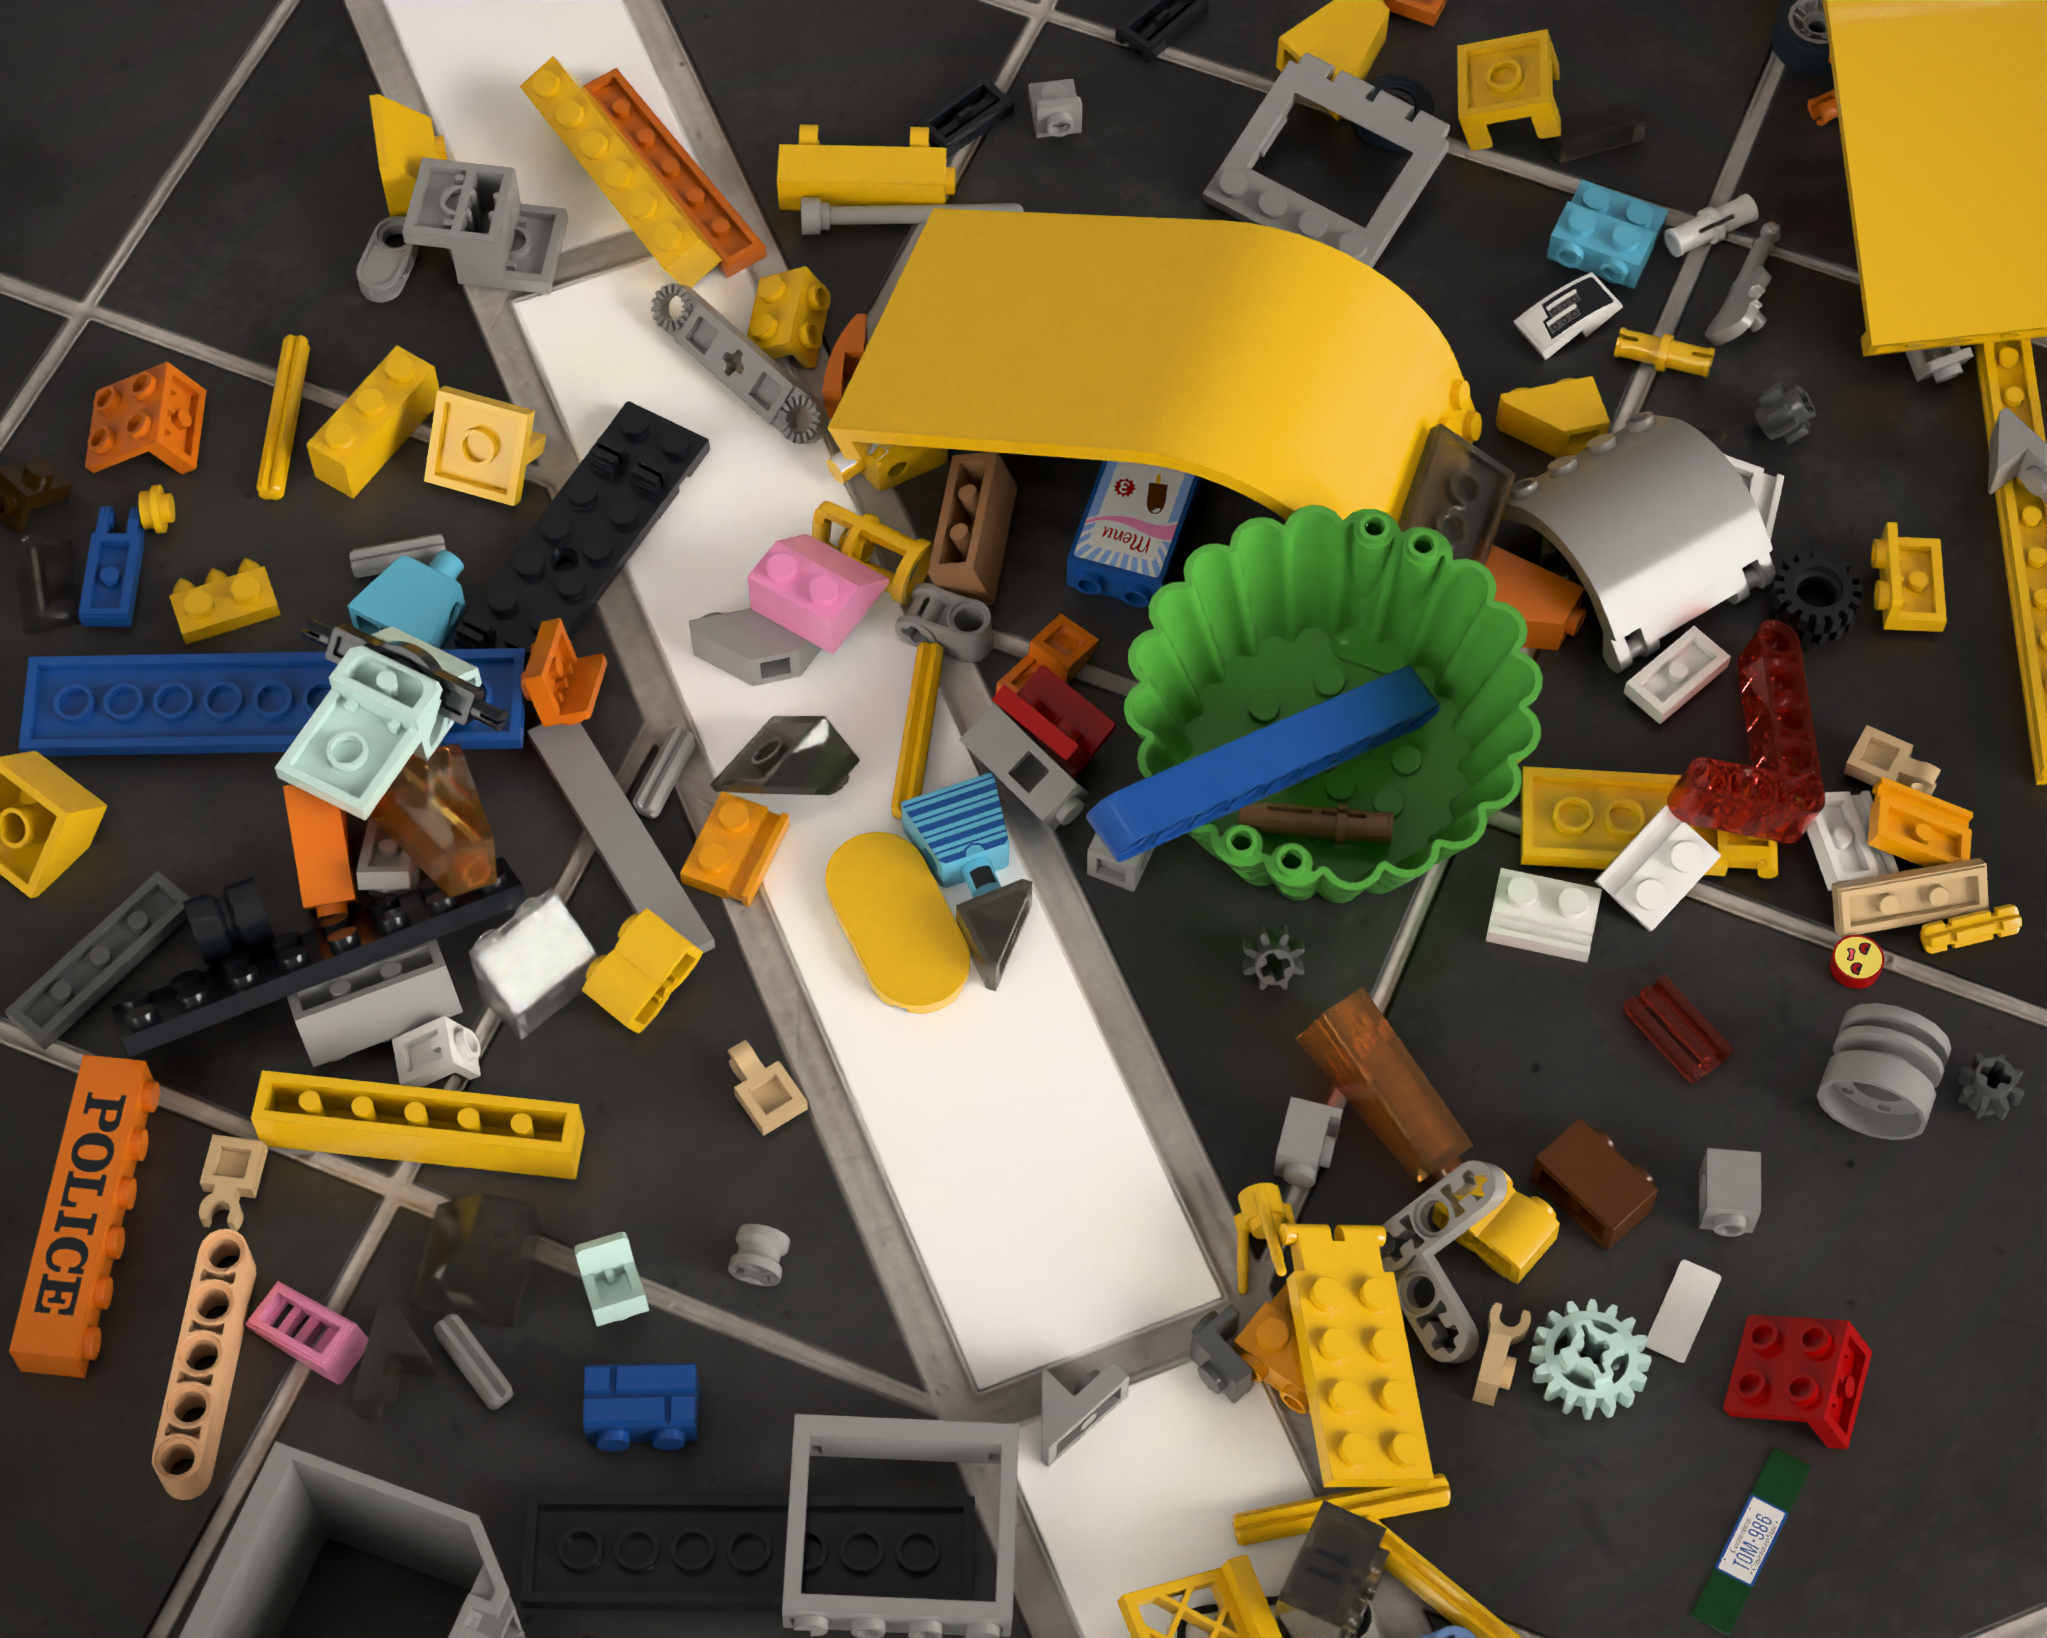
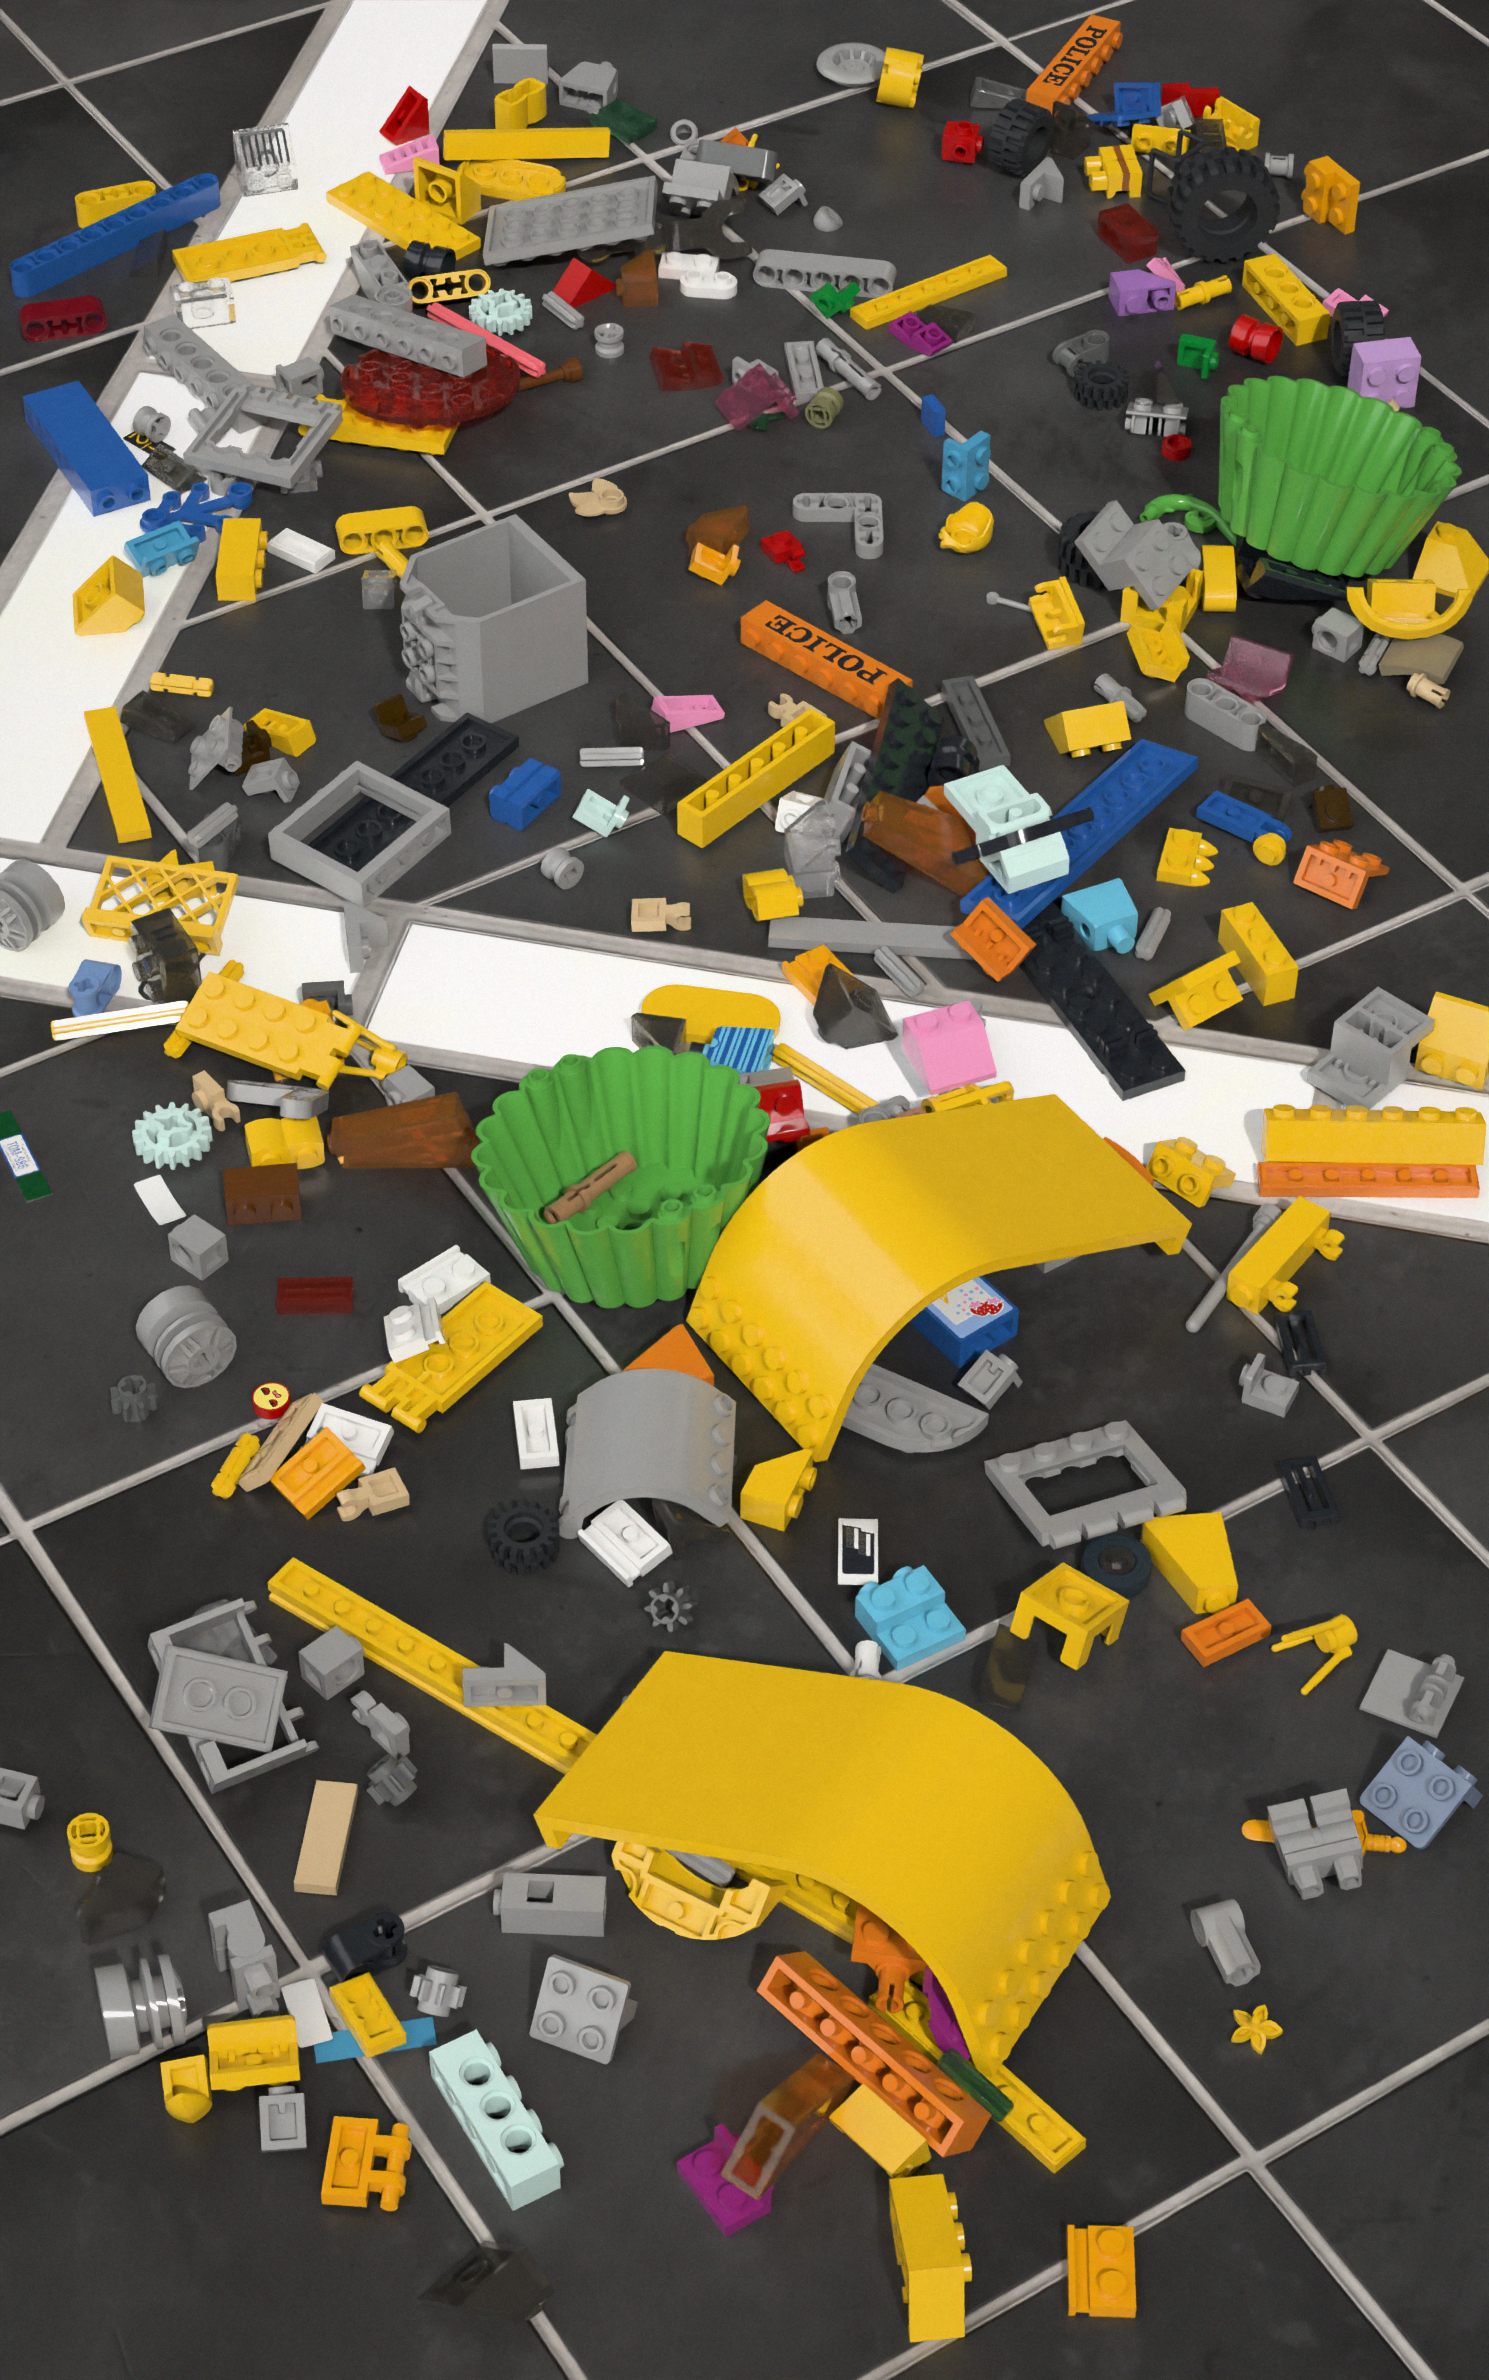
camera: 125 degrees right, 15 degrees down
light nougat beam [152,1229,256,1500] -> none
yellow axle [256,335,310,501] -> none
light grey piece [651,284,829,444] -> none
blue beam [1086,666,1441,862] -> none
clear smoke tile [1398,423,1516,566] -> none
yellow pin [1614,327,1715,378] -> none
clear red beam [1667,620,1825,843] -> none
light grey piece [1705,221,1781,346] -> none
red bracket [1723,1314,1872,1450] -> none
yellow bracket [1871,522,1947,632] -> none

